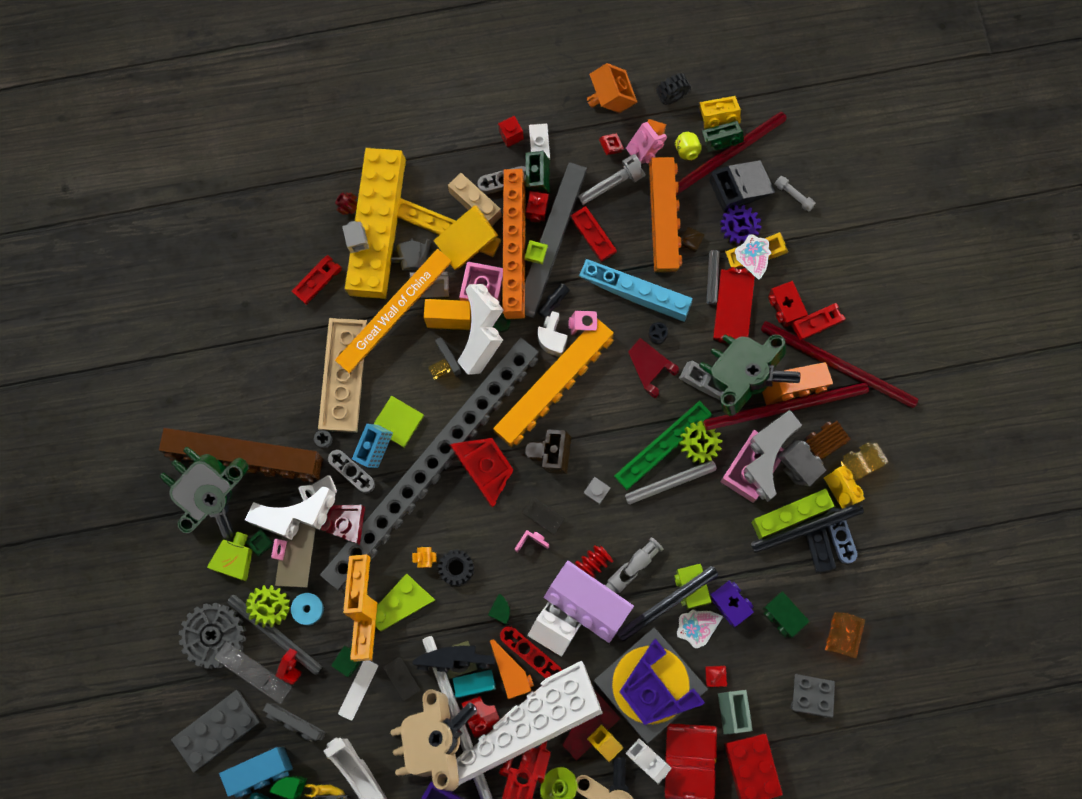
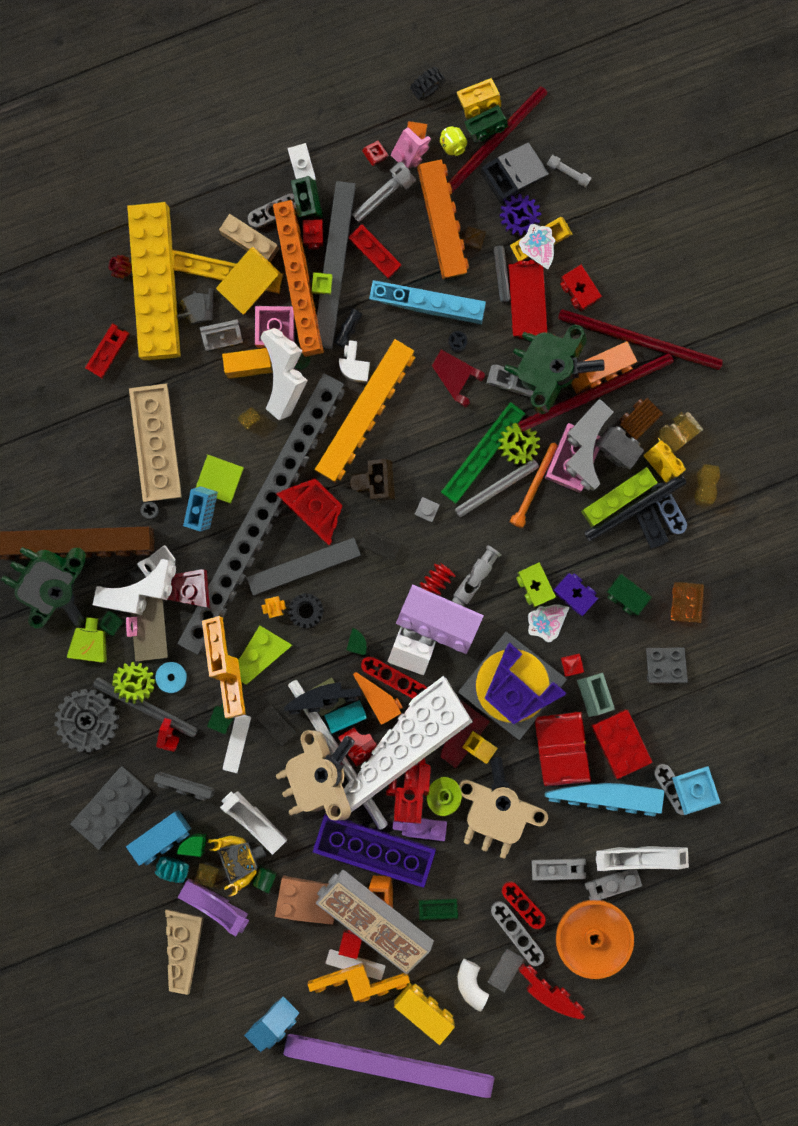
camera: 15 degrees left, 10 degrees up
clear hinge [214,641,292,704] -> none
light grey beam [328,450,375,493] -> none
light orange tile [335,248,452,374] -> none
light grey brick [342,221,369,253] -> none
dark grey tile [435,337,461,377] -> none
red brick [498,116,524,147] -> none
bright pink bracket [515,530,549,553] -> none
bright pink bracket [569,311,597,335] -> none
orange brick [587,63,638,113] -> none
black axle [617,566,719,641] -> none
white brick [625,739,672,784] -> none
red plate [791,303,846,341] -> none
none -> dark grey tile [246,538,361,596]
none -> orange piece [509,443,557,528]
none -> clear yellow brick [694,464,720,506]

